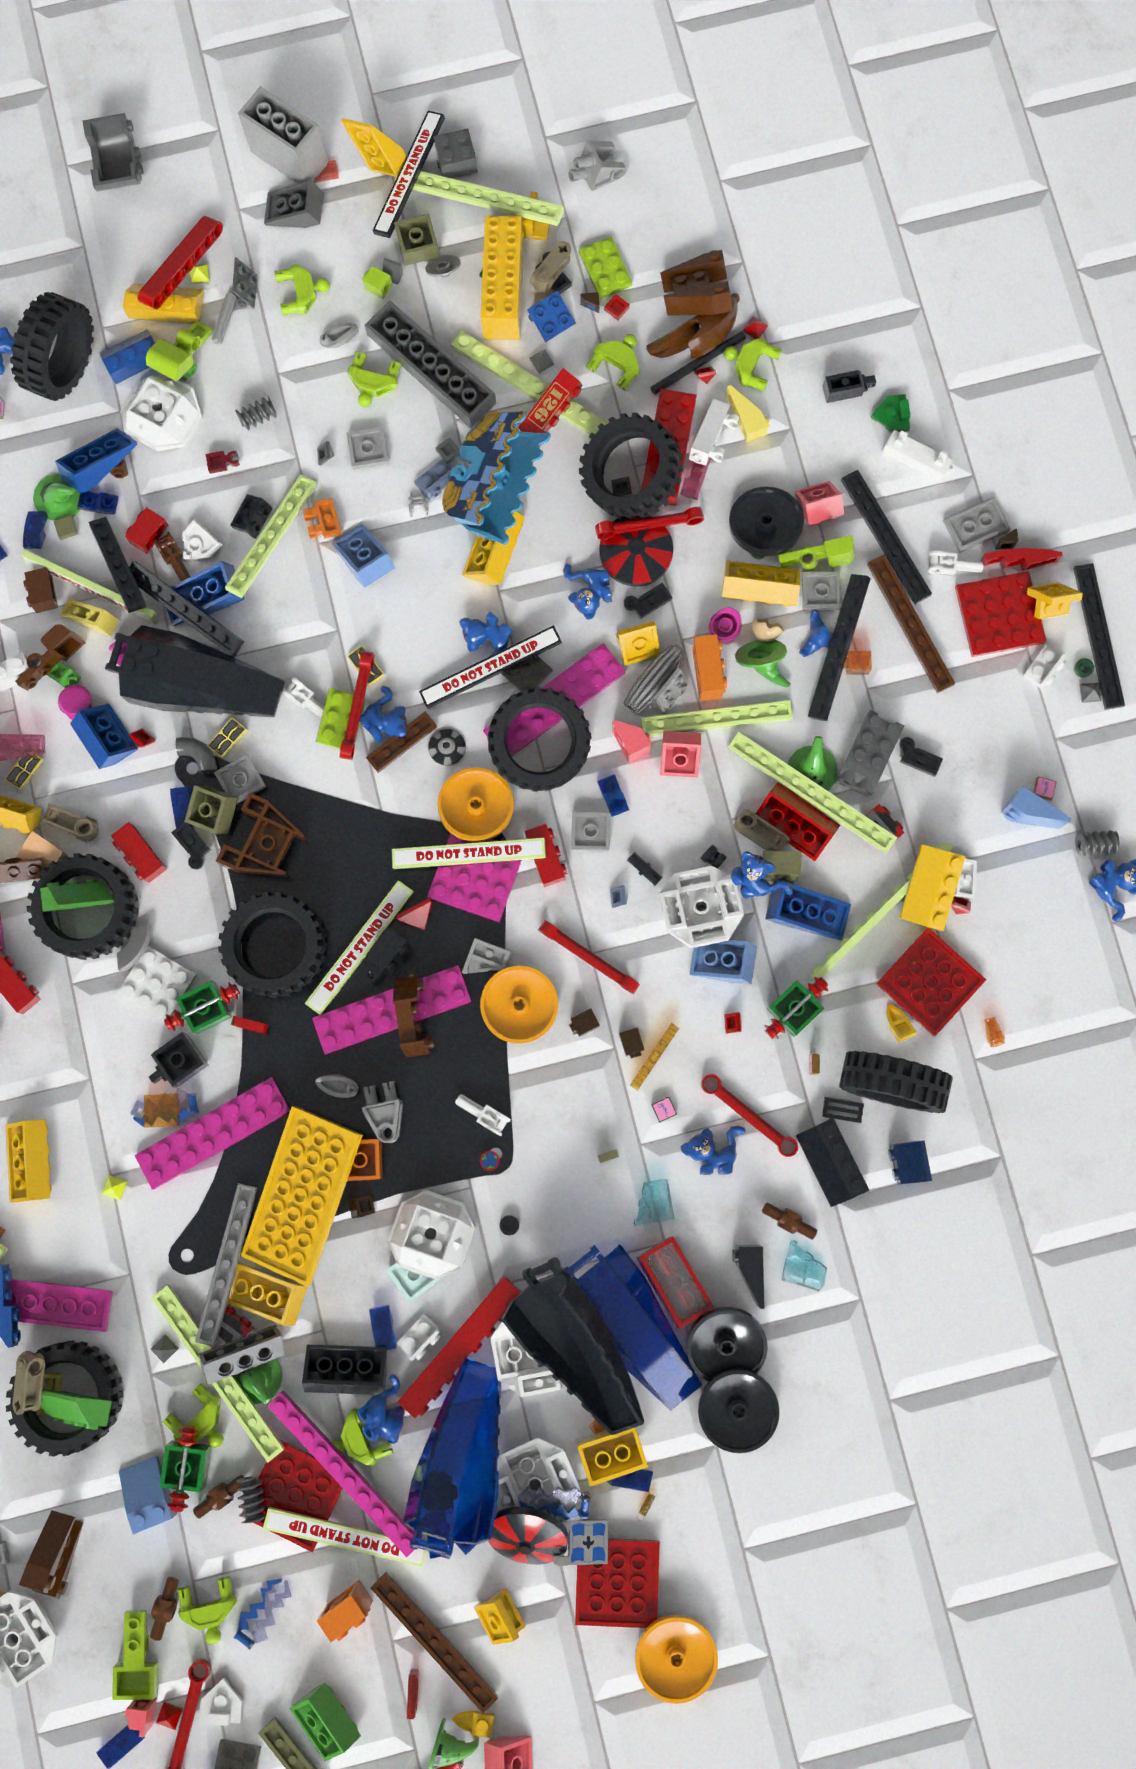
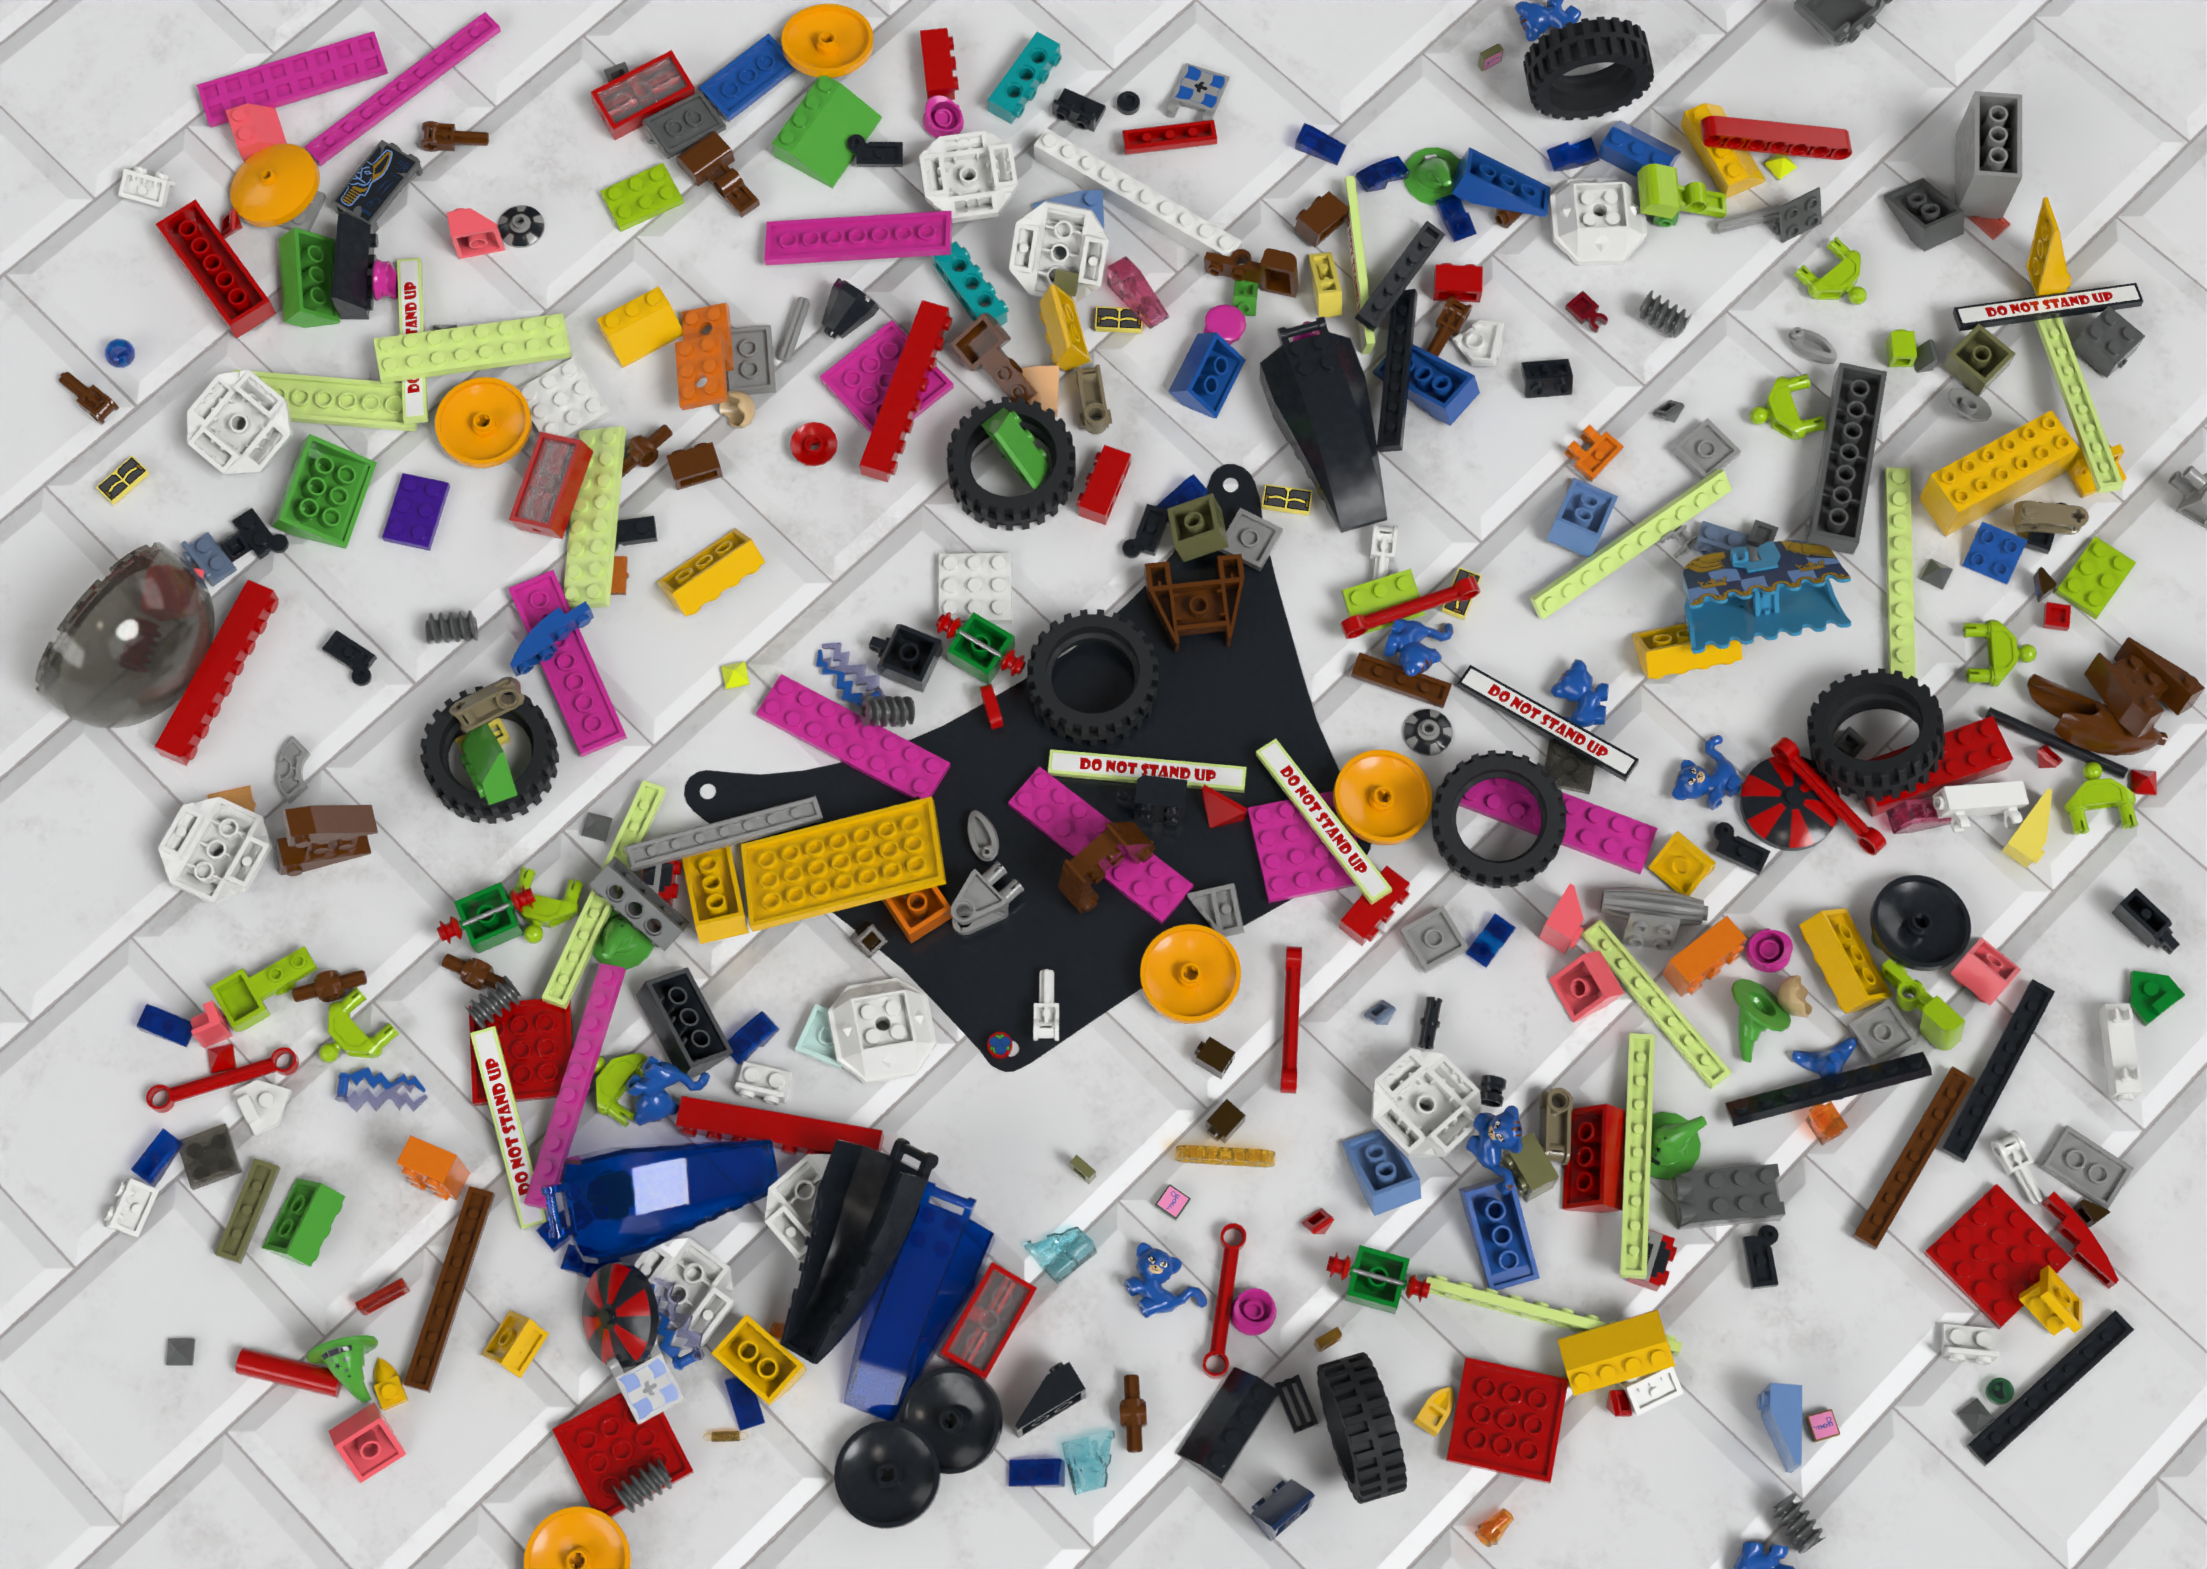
camera: 55 degrees right, 10 degrees down
olive tile [53,515,78,540] -> none
light grey tile [117,923,151,972] -> none
medium blue slope [119,1455,177,1534] -> none
red slope [129,728,156,748] -> none
clear orange piece [142,1094,180,1128] -> none
dark grey cylinder [175,737,217,774] -> none
yellowish green tile [225,474,317,598] -> none
black tile [499,1215,519,1236] -> none
red brick [518,368,583,433] -> none
none -> dark grey piece [613,1457,672,1513]
none -> dark grey piece [860,696,915,727]
none -> clear blue slope [1009,1458,1065,1488]
none -> dark pink piece [1230,1288,1277,1336]
none -> yellowish green plate [1530,469,1732,620]
none -> clear blue slope [1546,137,1600,172]

